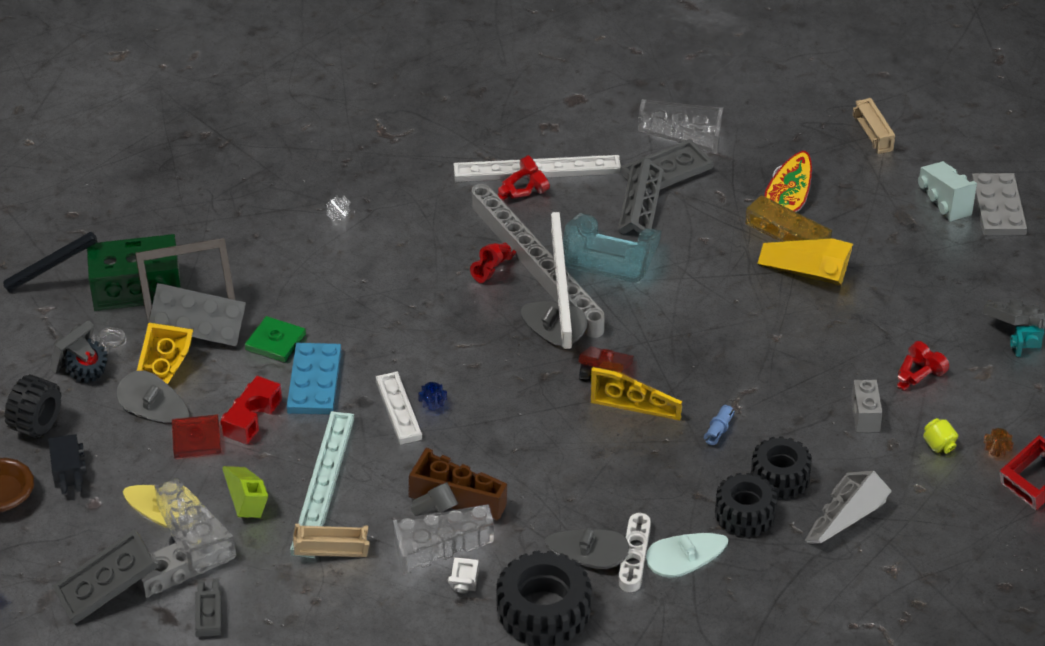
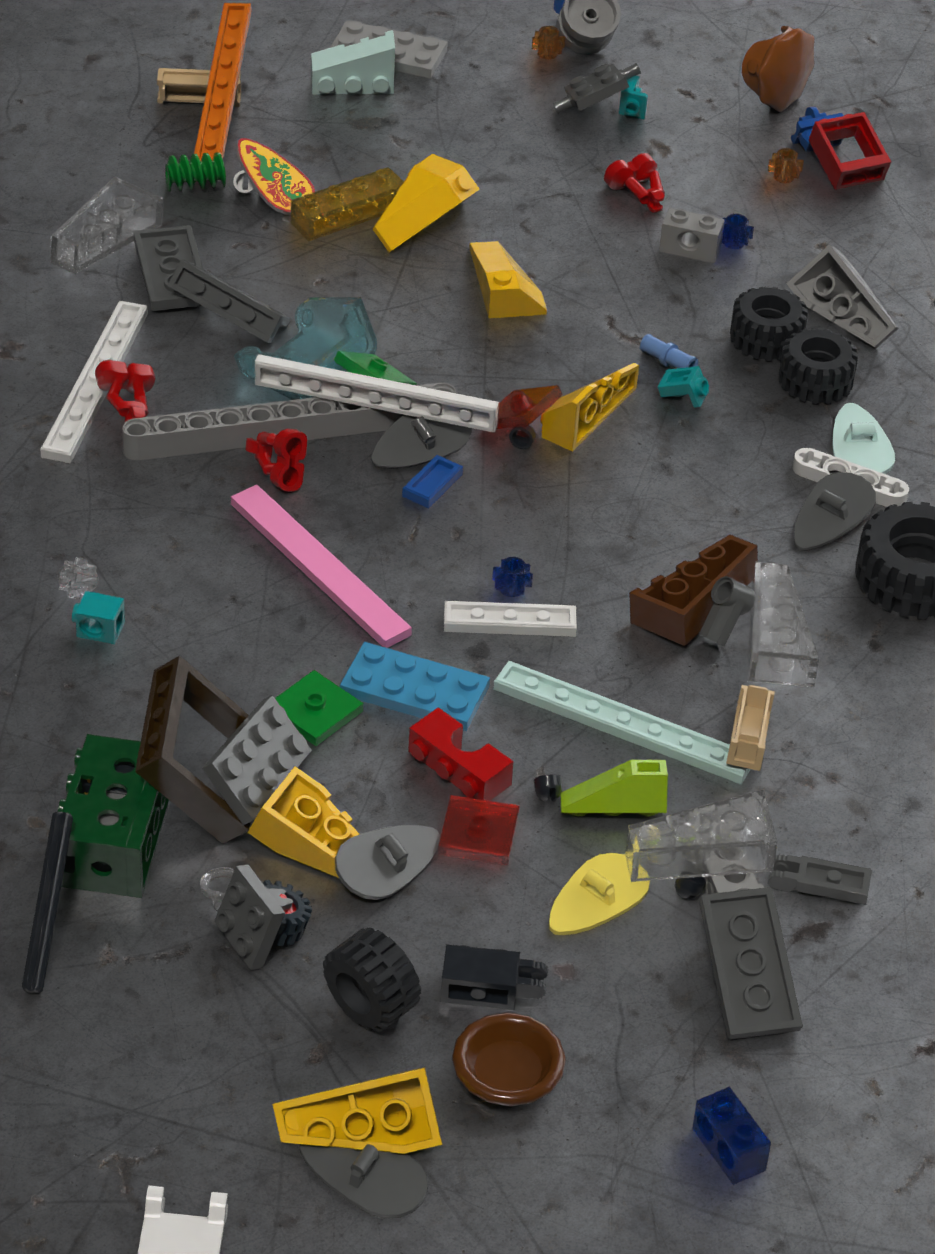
camera: 75 degrees left, 0 degrees up
white bracket [448,557,480,593] -> none
neon yellow head [923,418,958,454] -> none
none -> teal brick [72,591,125,645]
none -> green piece [165,152,226,192]
none -> orange tile [194,3,252,161]
none -> bright pink tile [231,484,412,648]
none -> green plate [334,351,417,385]
none -> blue tile [402,455,463,509]
none -> yellow wedge [469,241,547,318]
none -> black hinge [534,774,562,801]
none -> teal bracket [657,366,709,408]
none -> clear blue gear [722,214,754,250]

